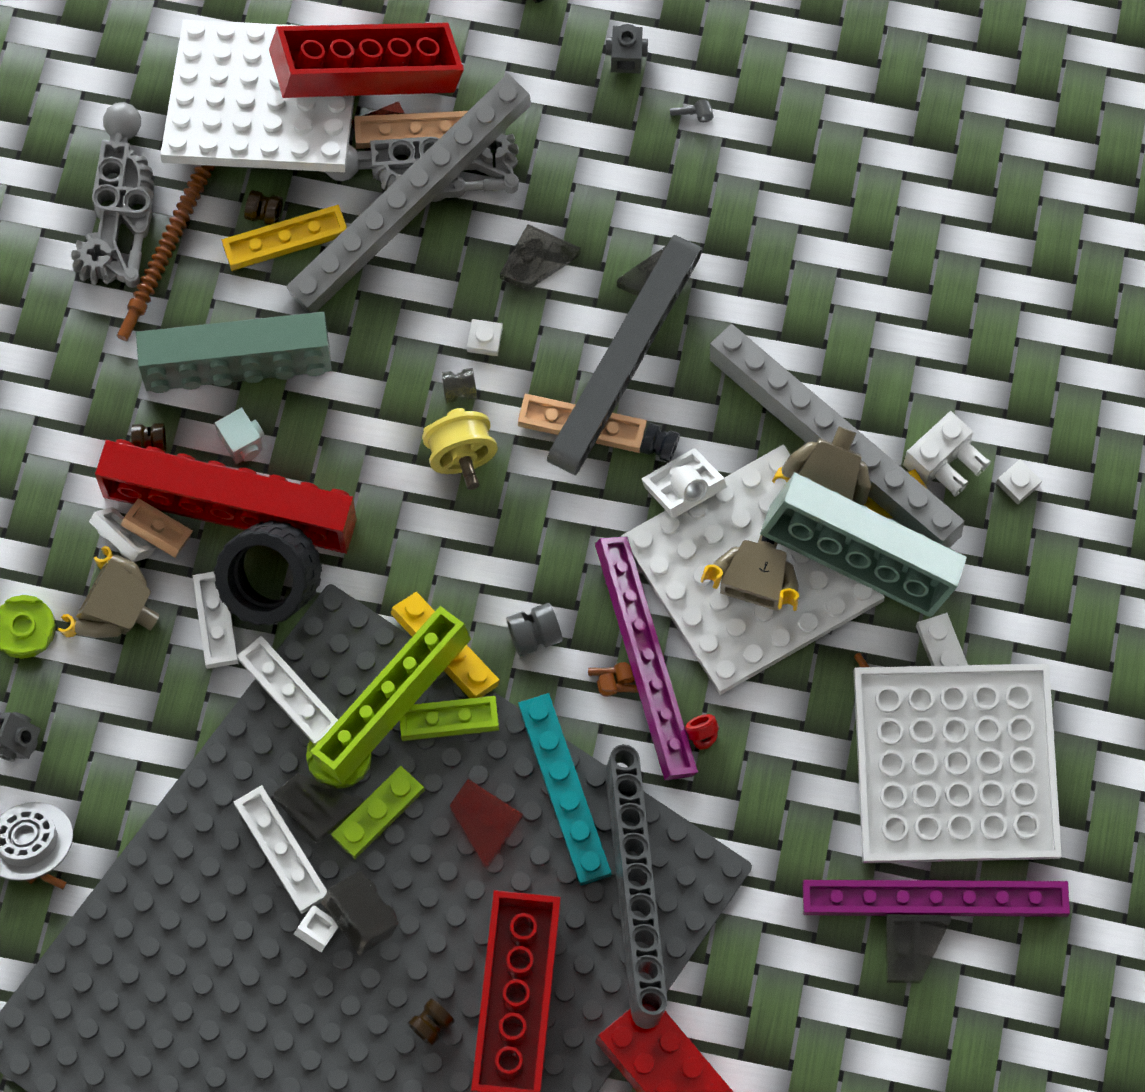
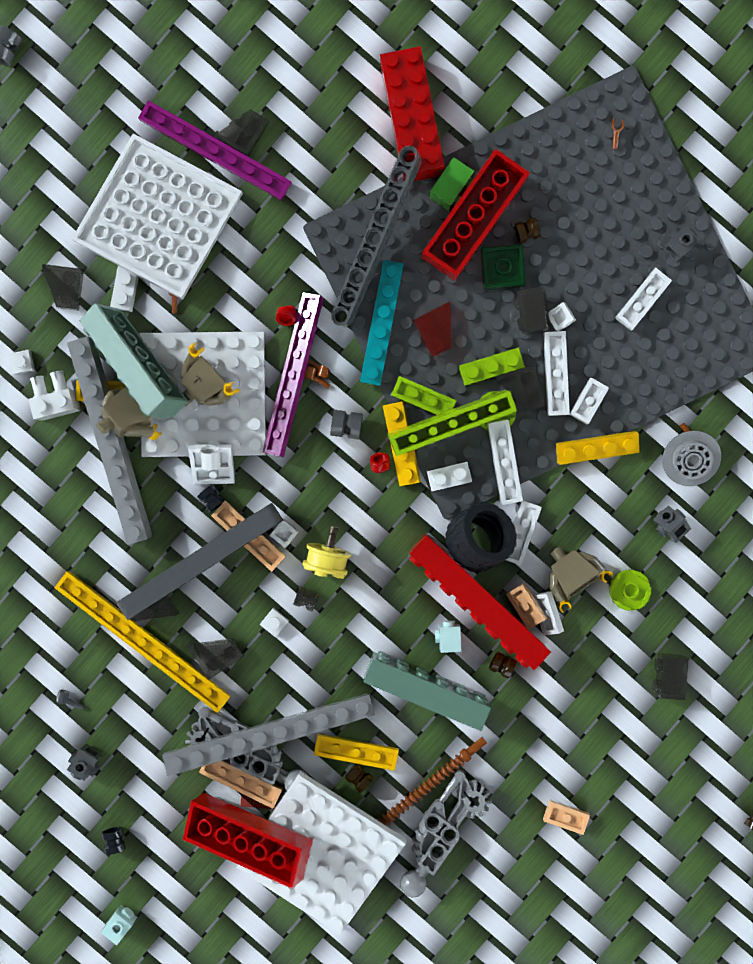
camera: 155 degrees left, 20 degrees up
none -> clear smoke wing [42,264,84,311]
none -> yellow plate [54,571,231,713]
none -> white plate [270,519,299,548]
none -> red tile [370,452,390,473]
none -> white plate [427,462,472,491]
none -> bright green brick [429,157,474,211]
none -> dark green tile [481,244,526,290]
none -> yellow plate [556,431,639,465]
none -> white plate [570,378,609,424]
none -> white plate [615,268,672,330]

